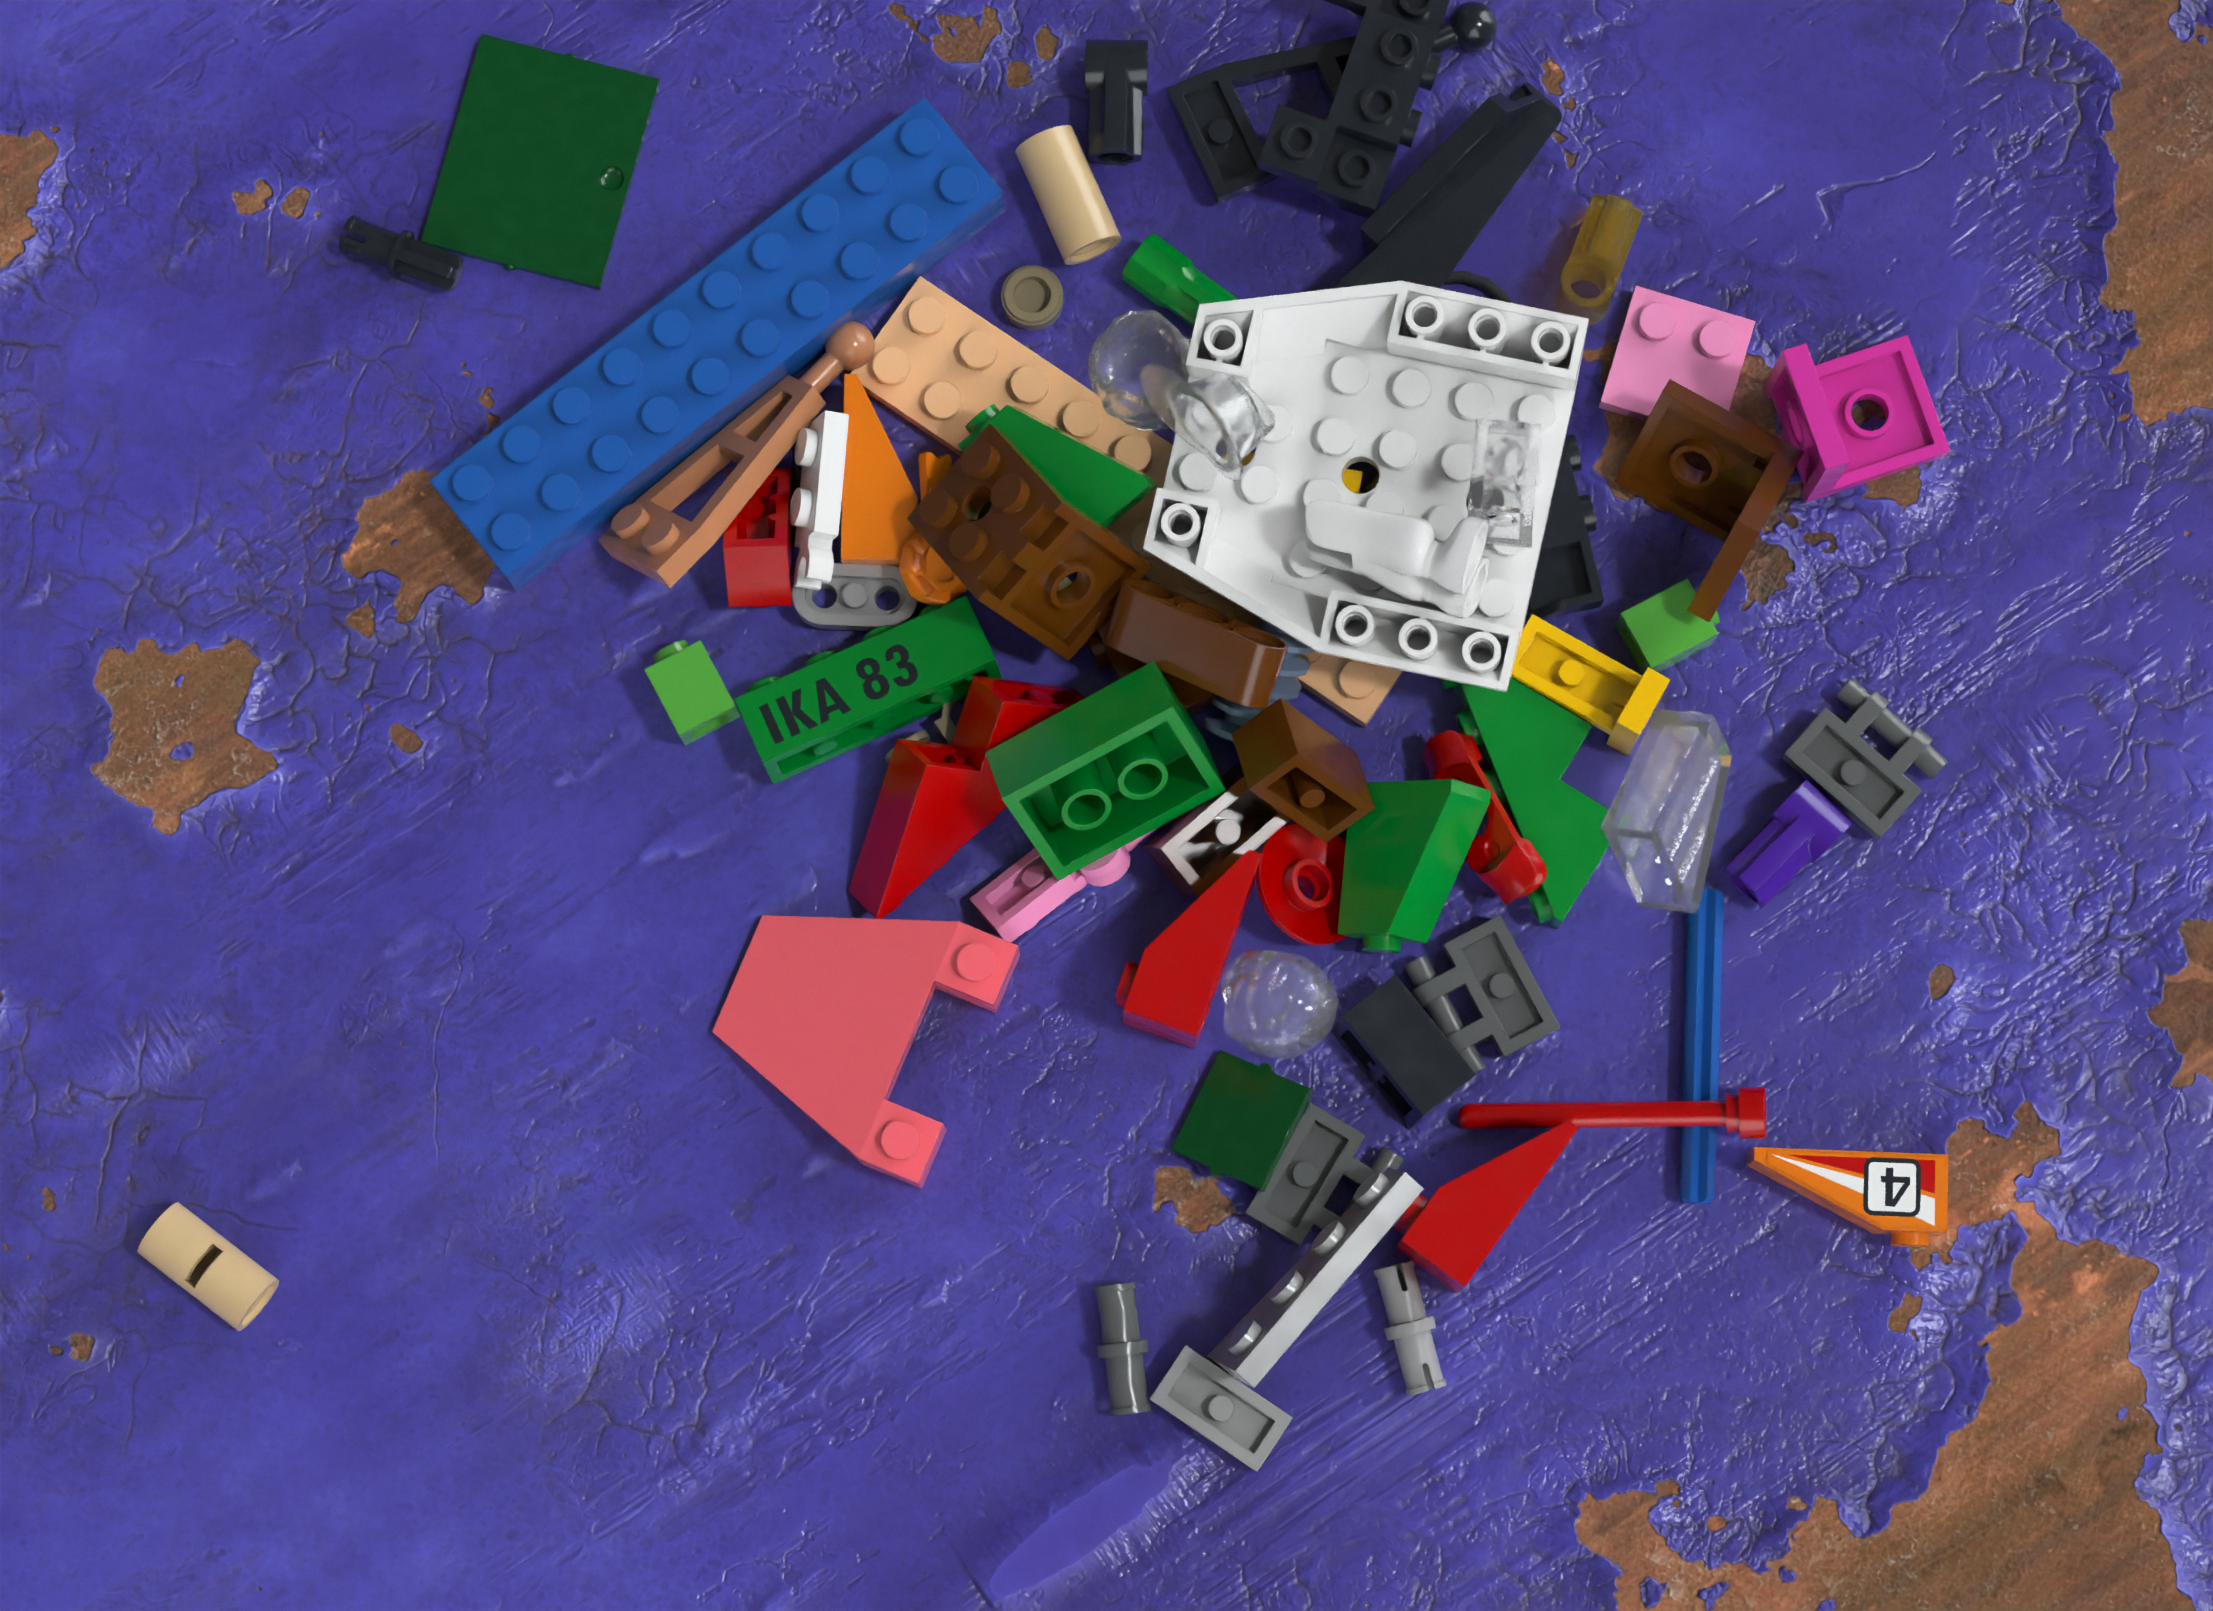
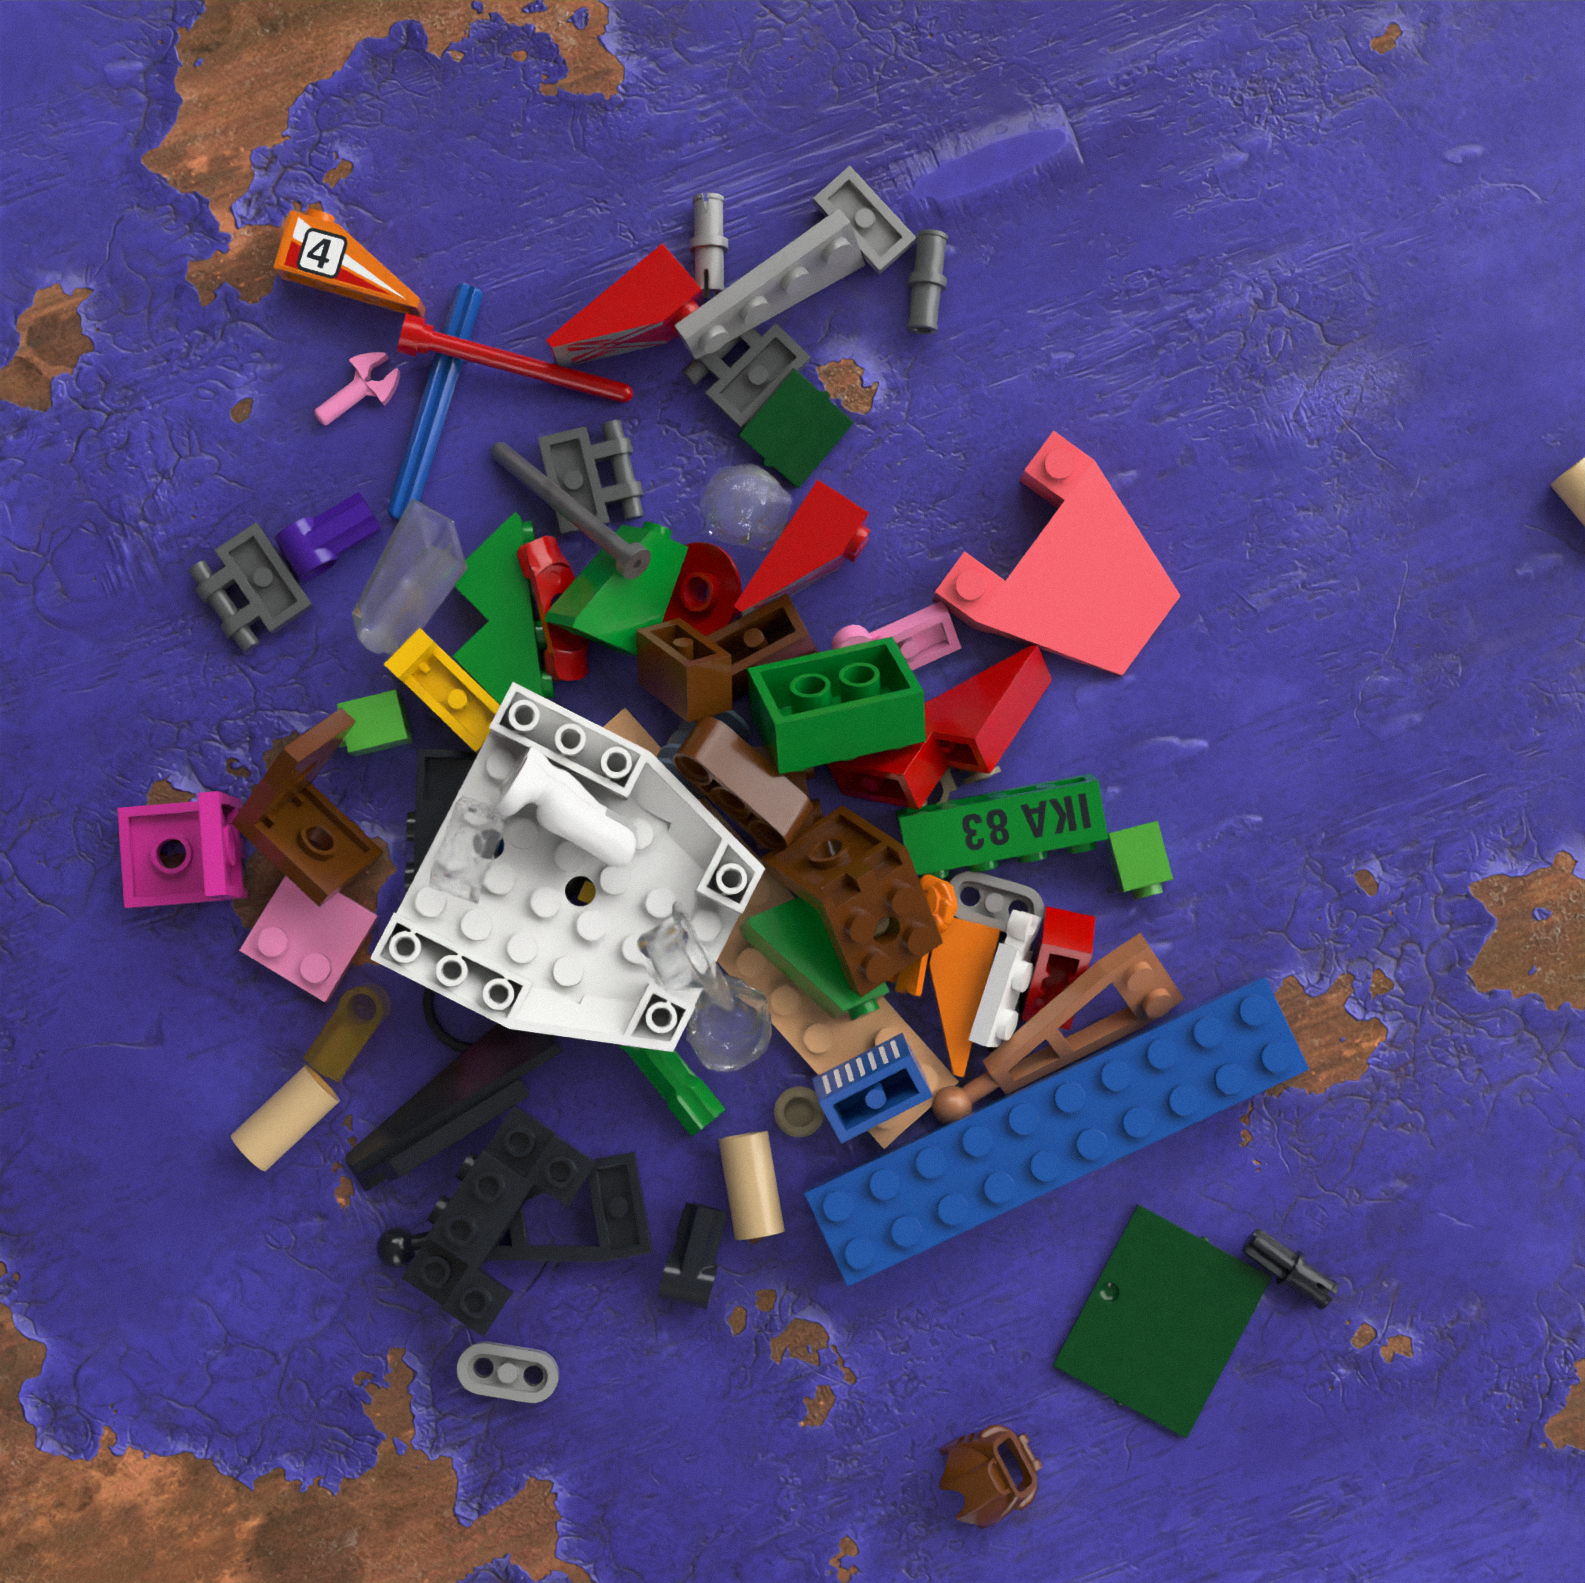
camera: 170 degrees left, 5 degrees up
black hinge [1330,974,1476,1129] -> none
none -> tan pin [231,1065,340,1172]
none -> bright pink bar [314,352,400,425]
none -> flat silver bar [490,442,651,579]
none -> blue brick [812,1032,933,1144]

